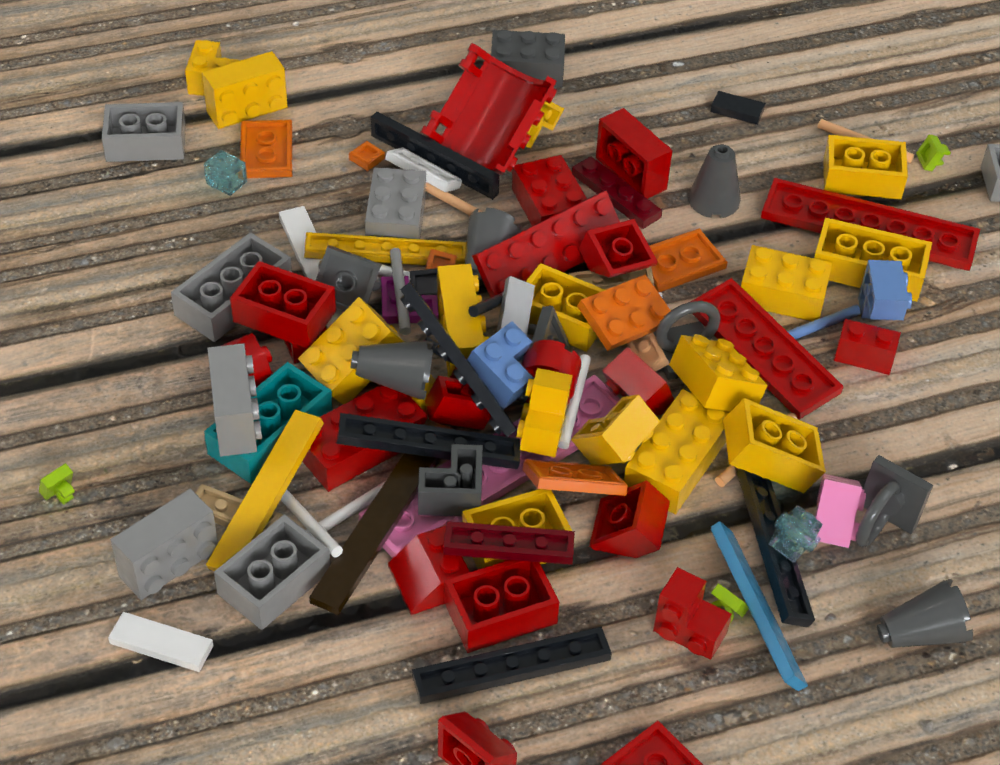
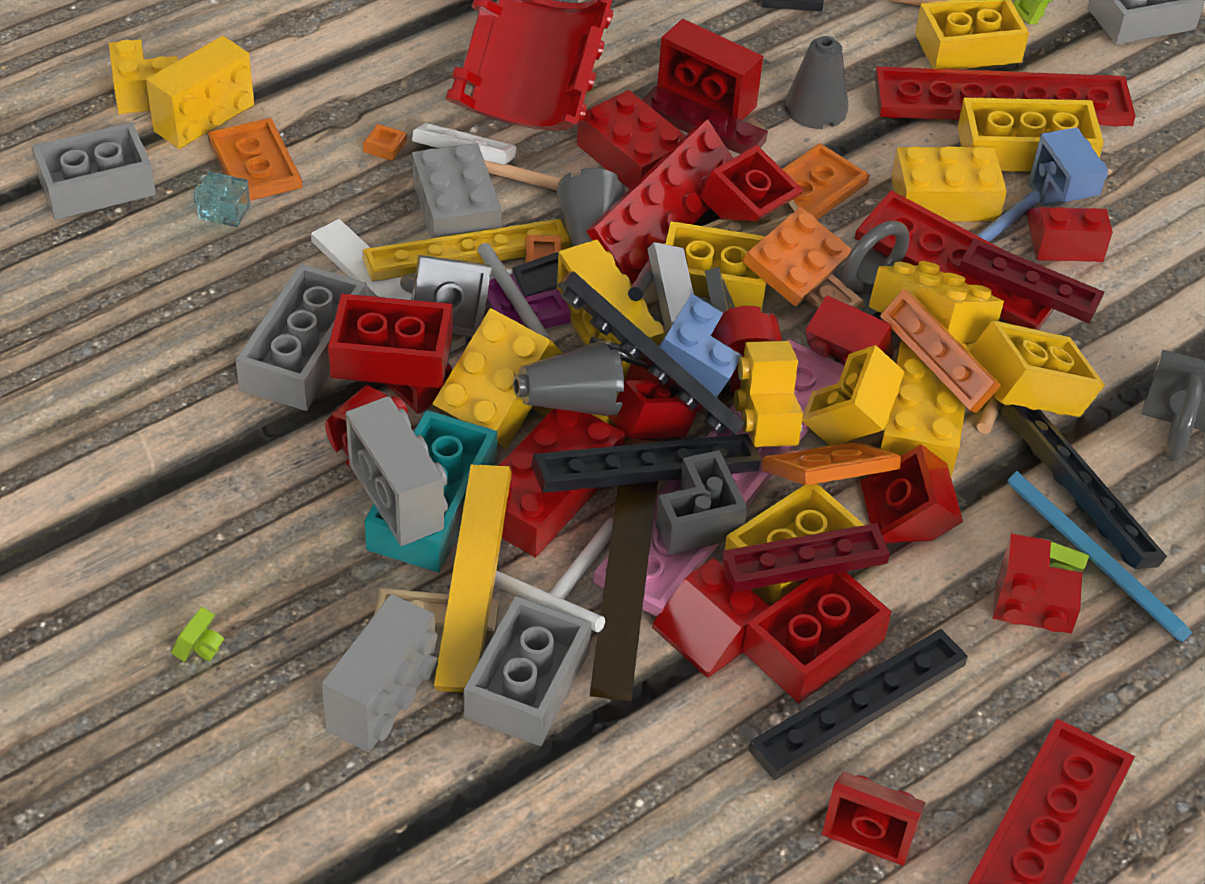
camera: 20 degrees left, 0 degrees up
white tile [108,612,213,672] -> none
black plate [371,112,500,200] -> none
clear light blue brick [769,505,823,563] -> none
bright pink brick [811,474,866,548] -> none
none -> orange plate [880,289,1001,413]
none -> dark red plate [958,238,1105,324]

